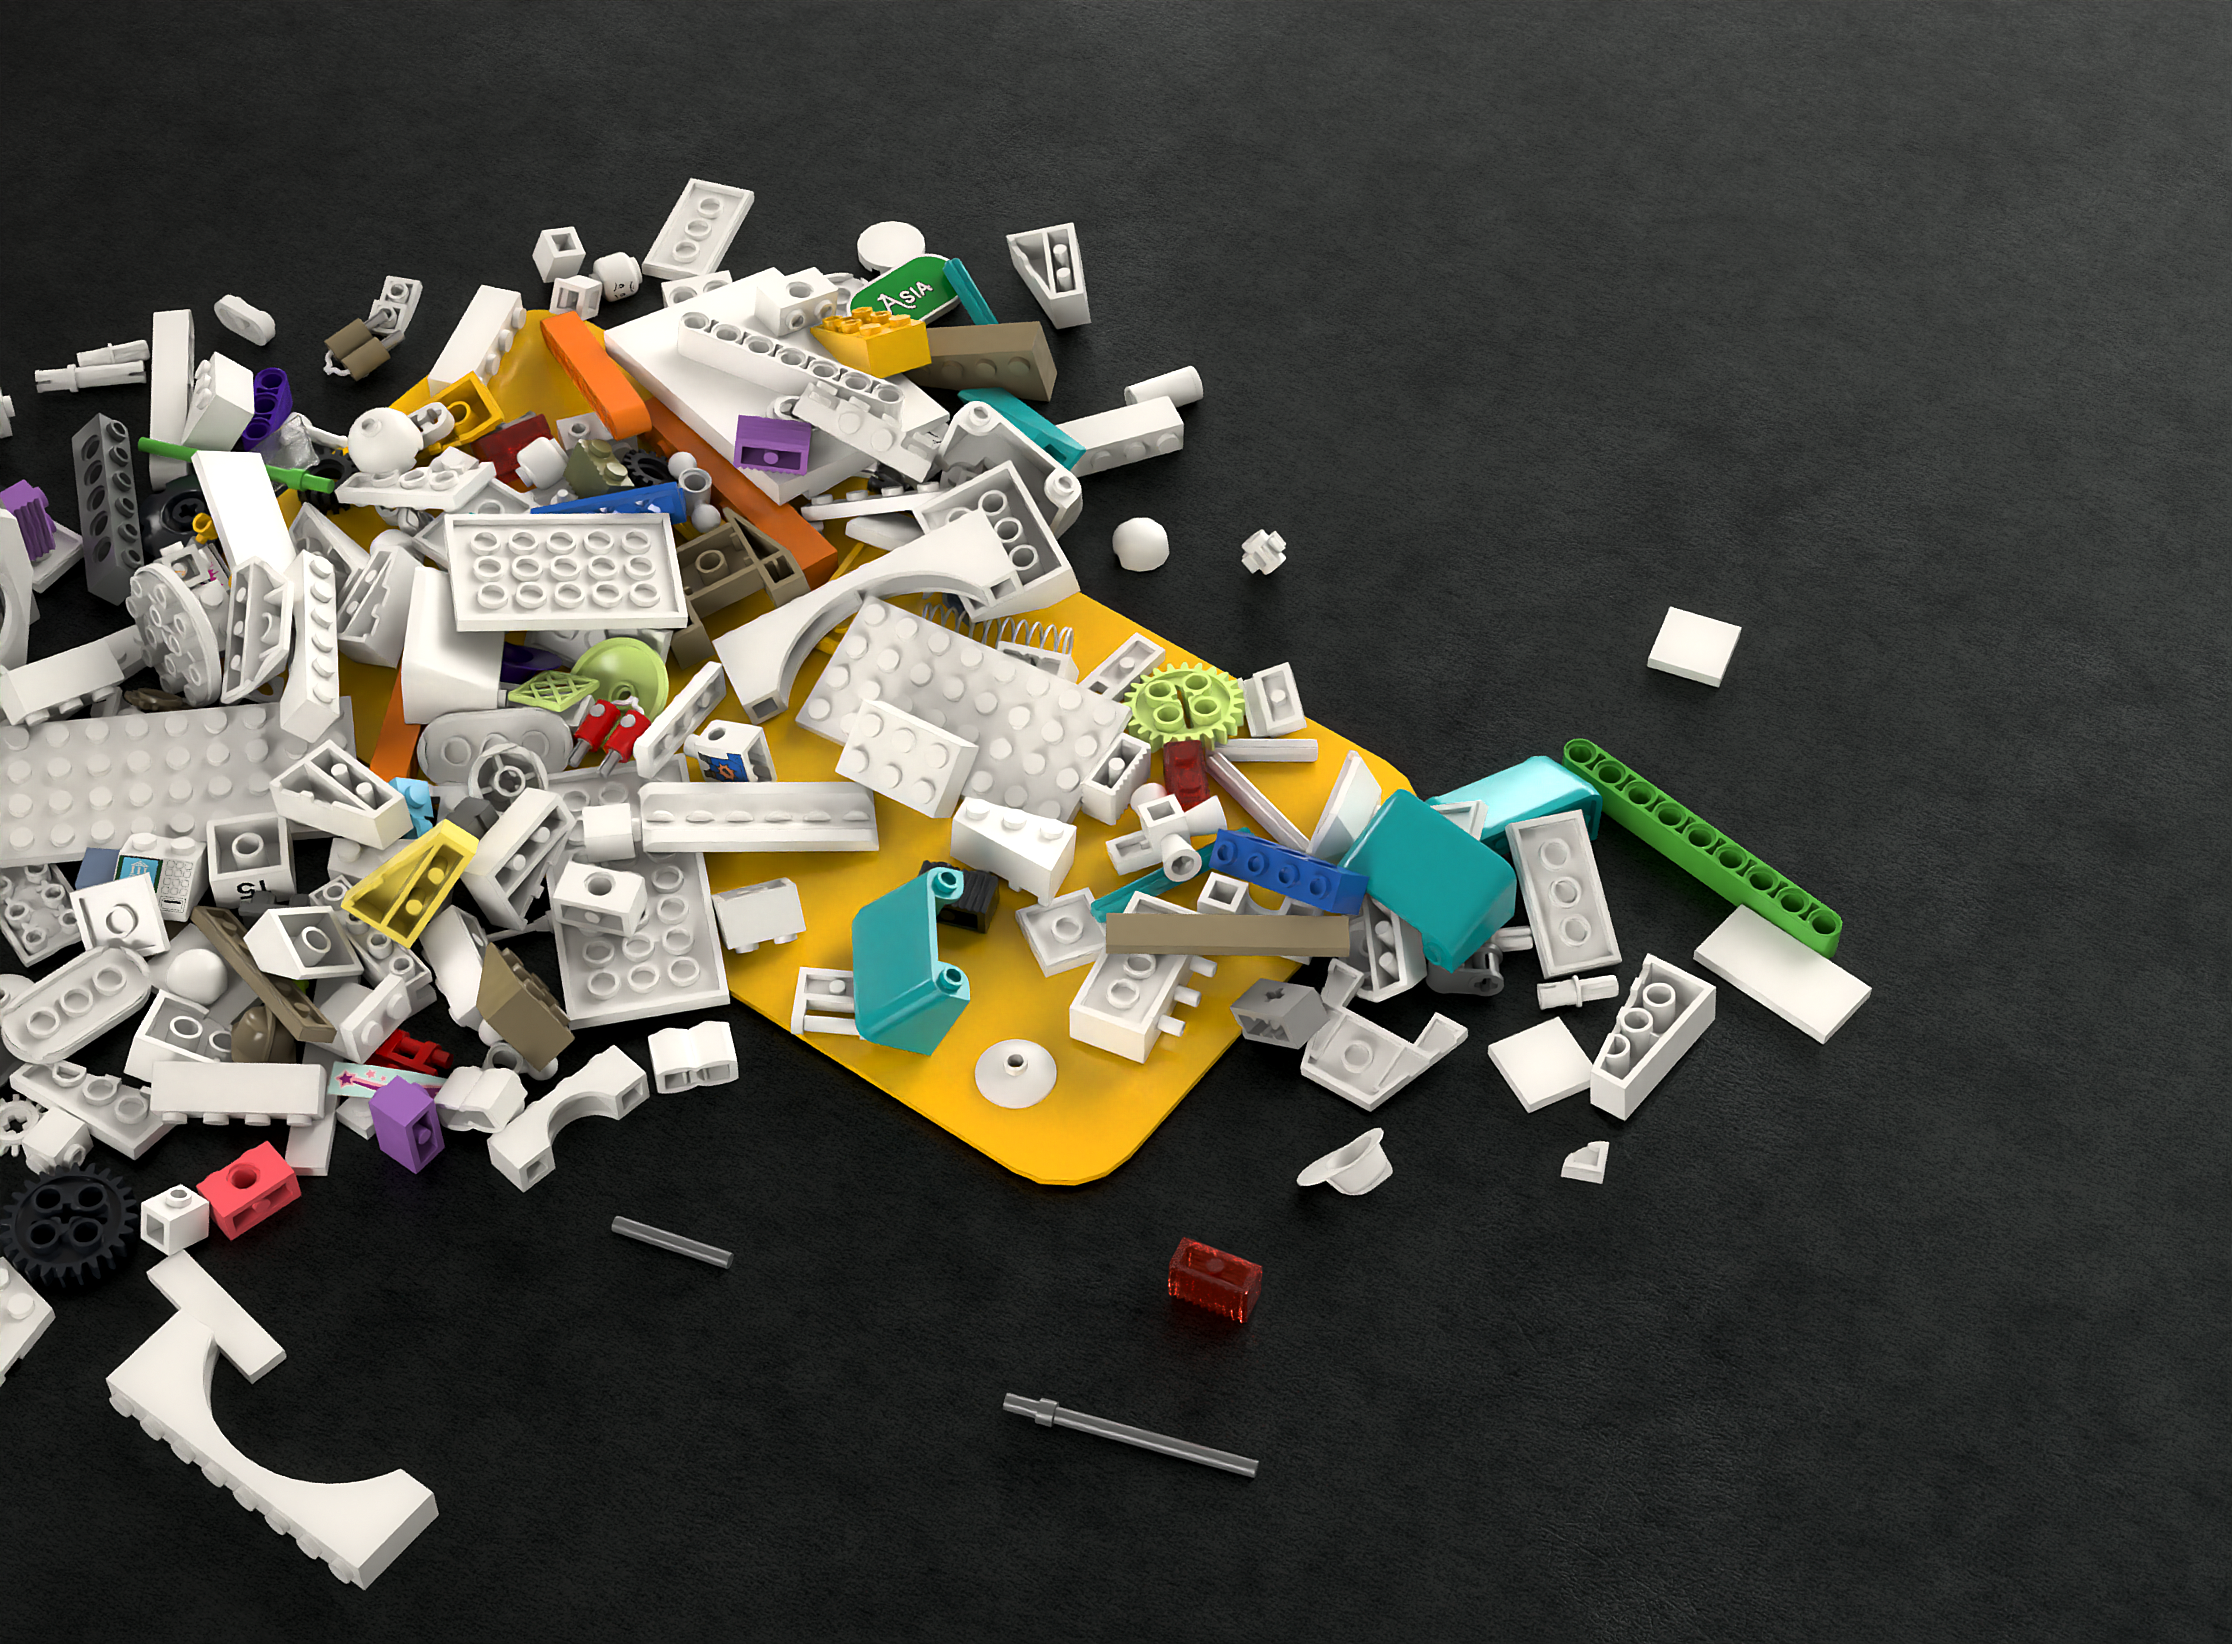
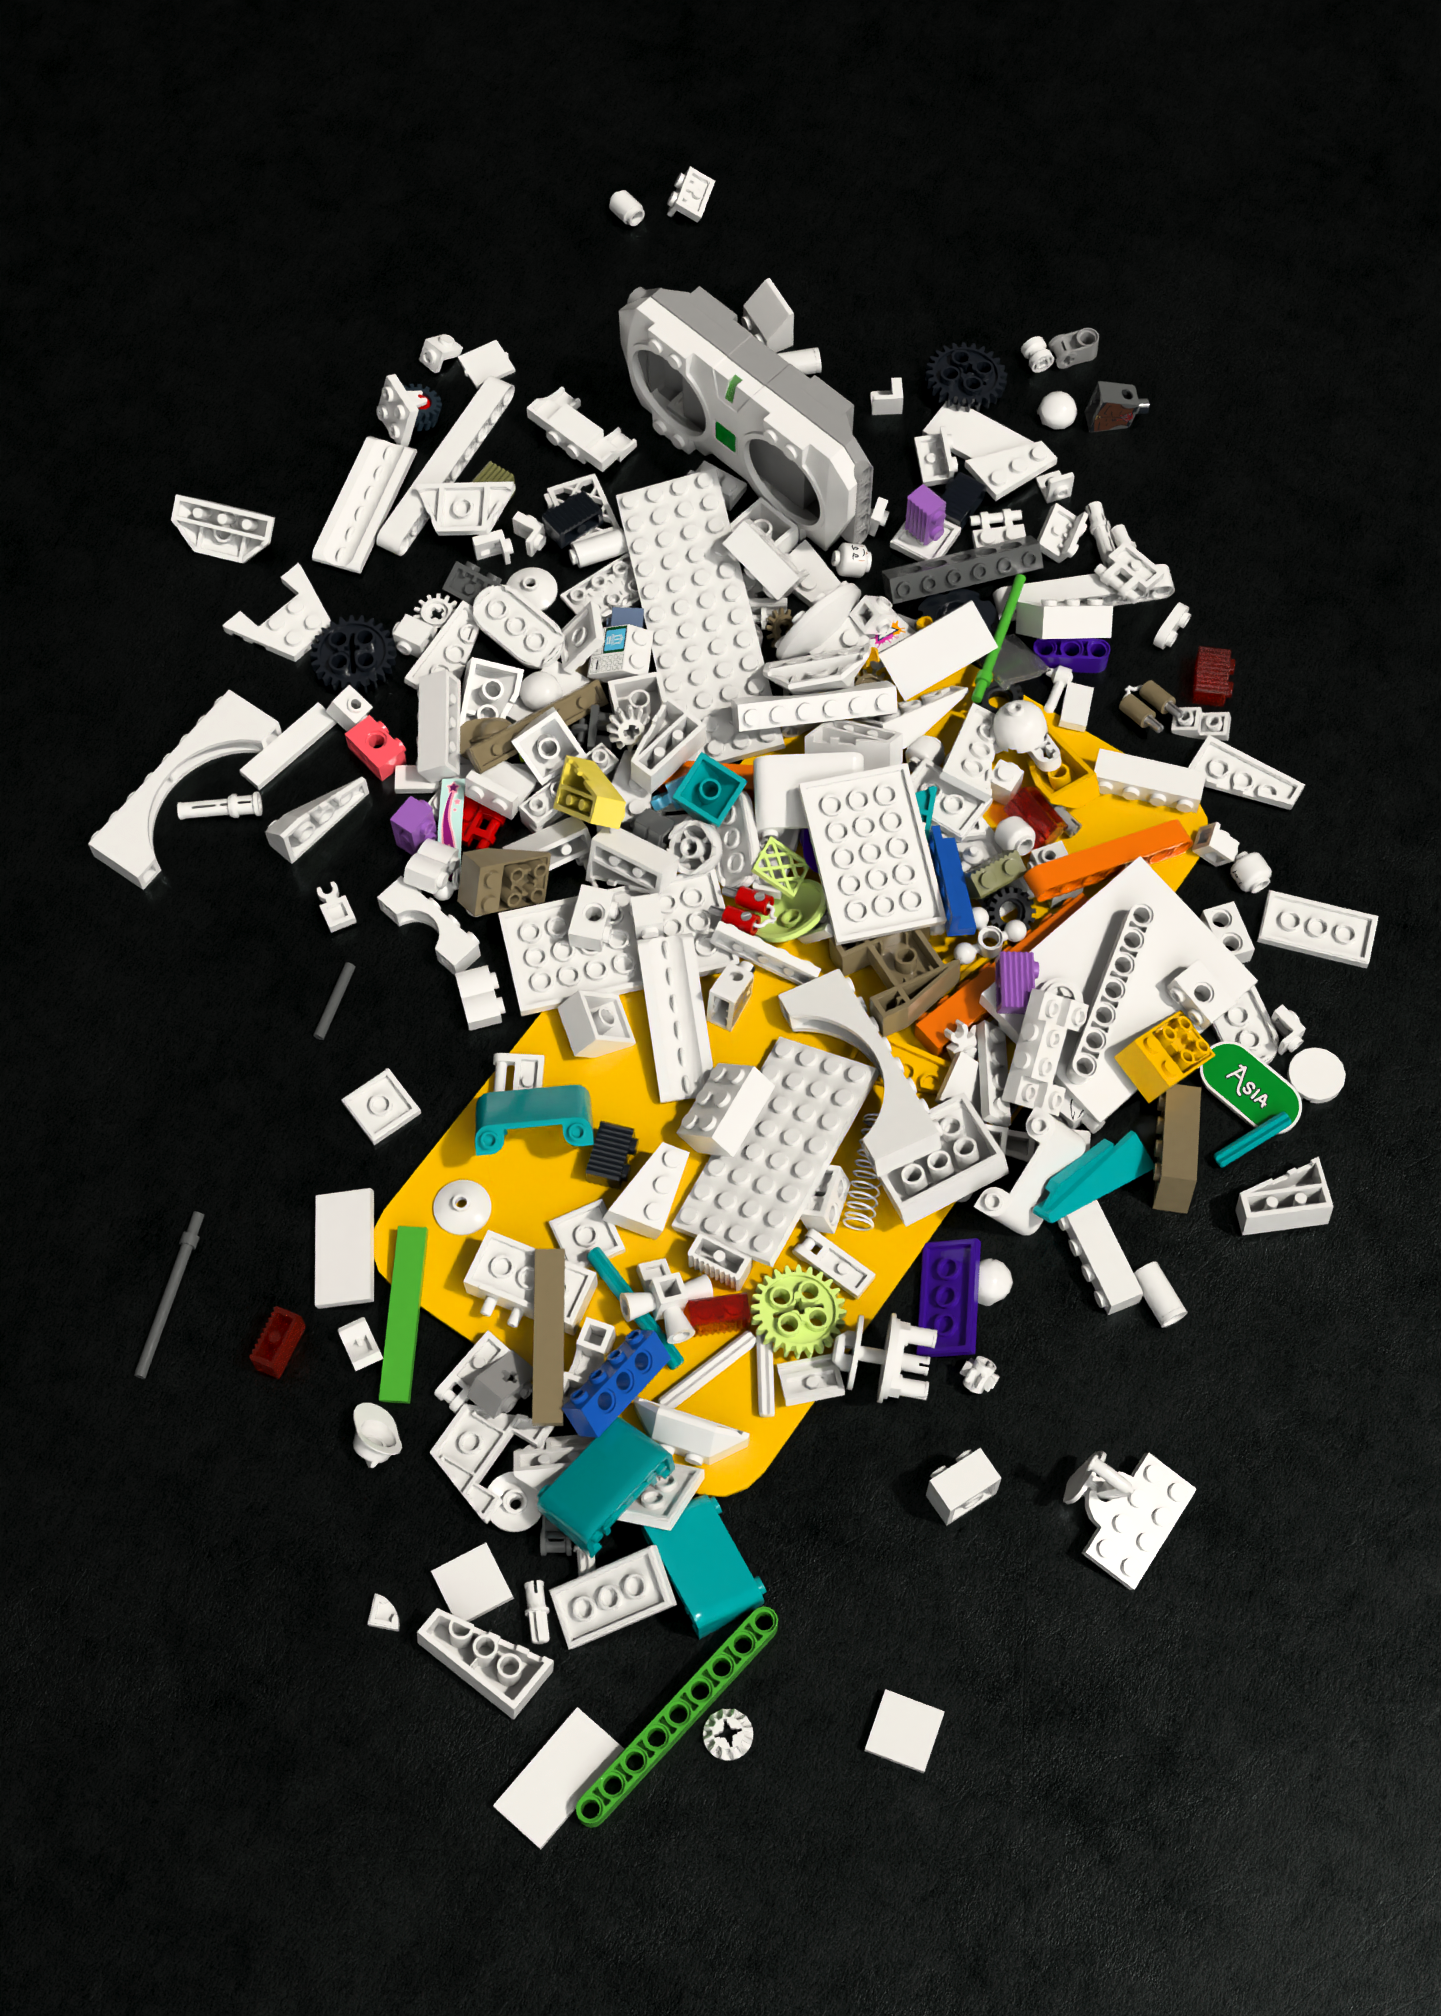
camera: 90 degrees right, 15 degrees up
white brick [532,227,586,283] -> none
none -> white pin [177,792,262,820]
none -> white wedge [265,777,369,864]
none -> white tile [315,1188,374,1309]
none -> white plate [317,881,356,933]
none -> white bracket [338,1317,383,1371]
none -> white tile [341,1068,421,1145]
none -> bright green tile [379,1226,429,1404]
none -> white plate [434,1330,511,1414]
none -> white dish [488,1471,542,1532]
none -> white gear [606,704,651,752]
none -> teal slope [672,752,748,828]
none -> white gear [703,1709,753,1760]
none -> white head [832,542,872,578]
none -> white piece [832,1313,937,1403]
none -> dark purple tile [916,1238,981,1357]
none -> white brick [926,1448,1001,1526]
none -> white plate [944,1019,978,1061]
none -> white plate [969,509,1026,548]
none -> white bracket [1037,503,1089,563]
none -> white tile [1058,682,1094,732]
none -> white plate [1063,1451,1196,1590]
none -> white plate [1094,541,1165,604]
none -> white wing [1188,735,1305,810]
none -> clear red brick [1192,646,1235,707]
none -> white bracket [1271,1004,1306,1055]

